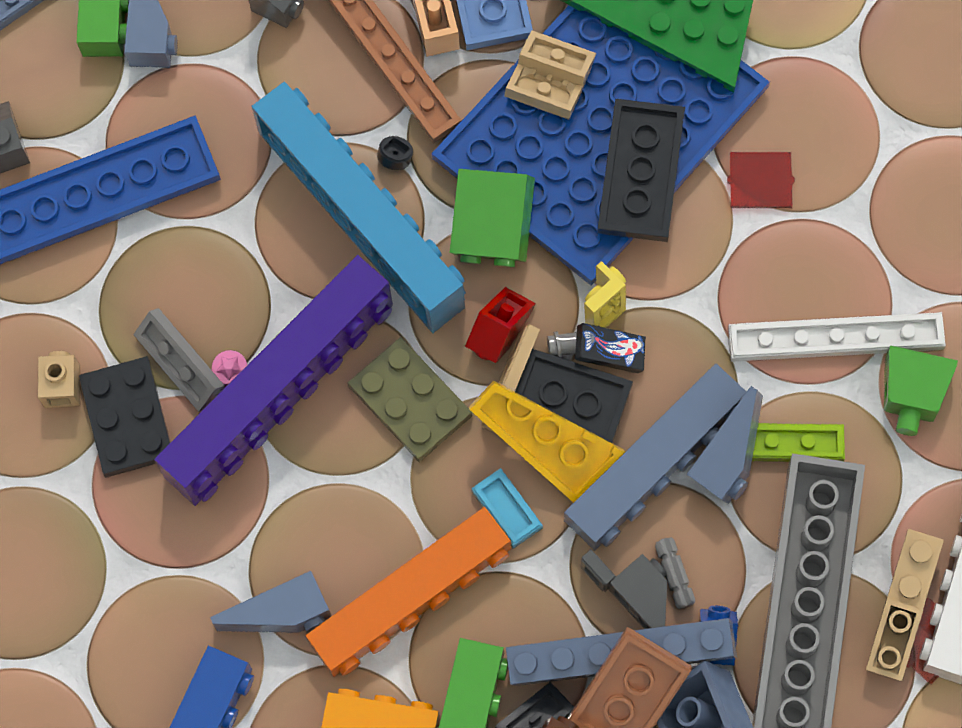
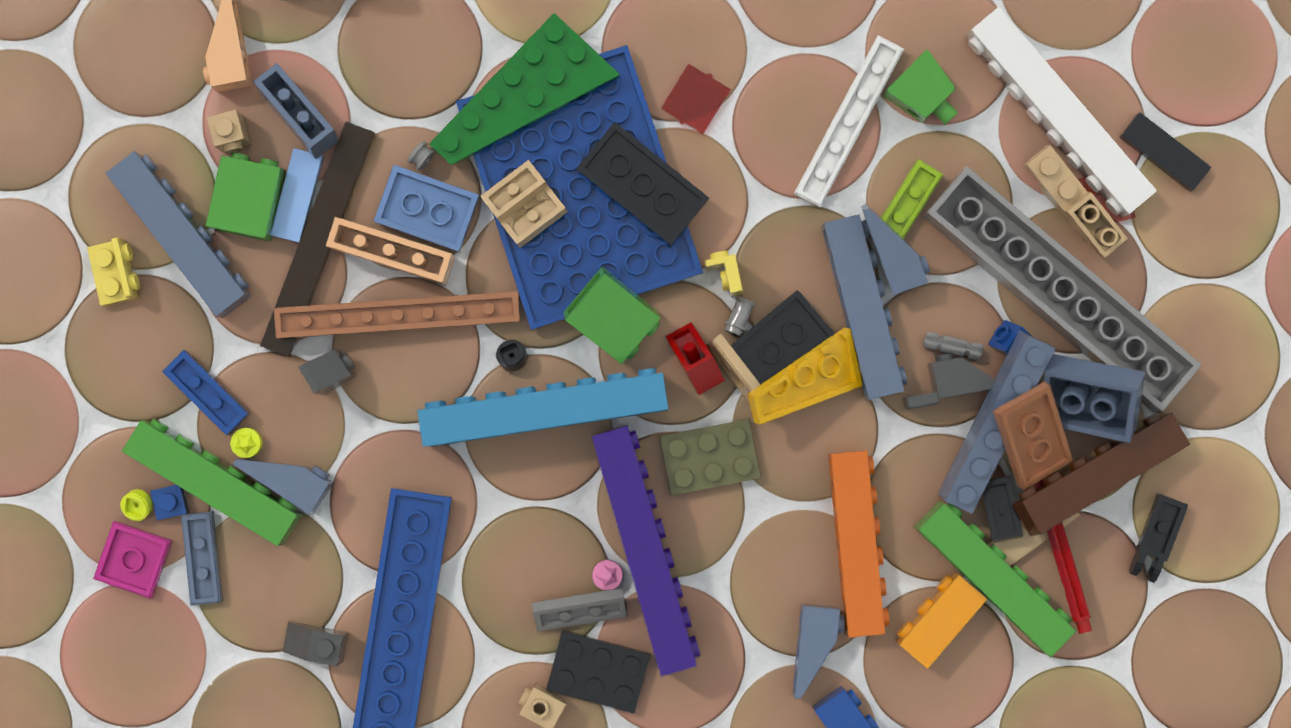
camera: 60 degrees left, 15 degrees up
medium azure tile [471,468,543,549] -> none
tile [575,323,646,373] -> none

